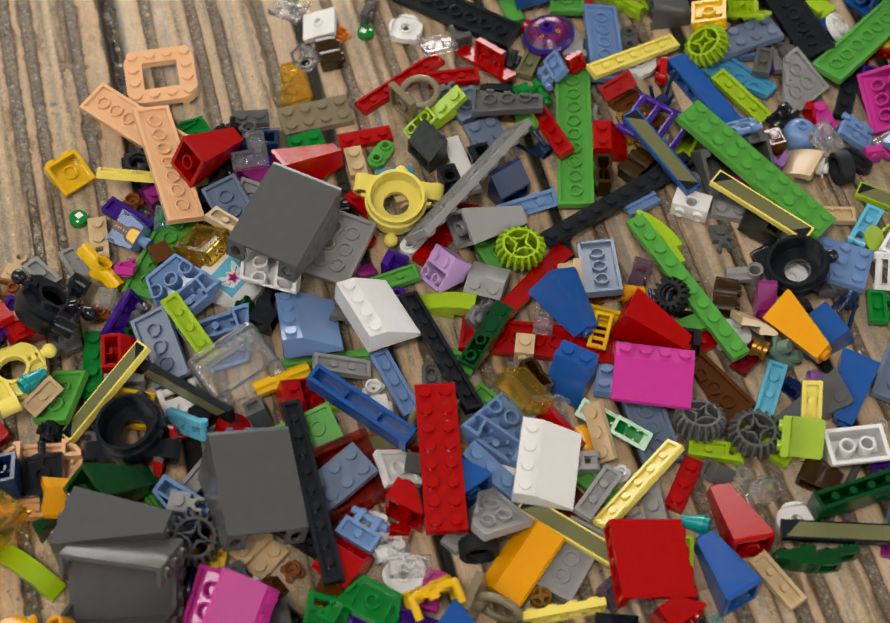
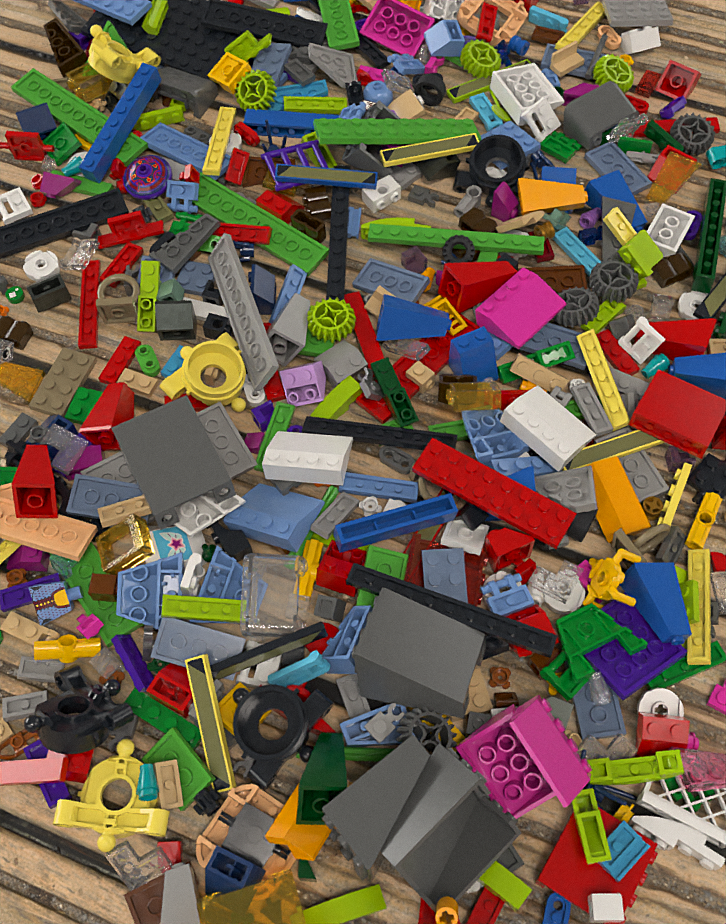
camera: 50 degrees left, 5 degrees up
none -> pearl dark grey slope [26,273,71,313]
none -> red tile [109,158,127,180]
none -> sand green brick [157,278,185,301]
none -> white plate [180,553,206,597]
none -> white plate [618,317,665,365]

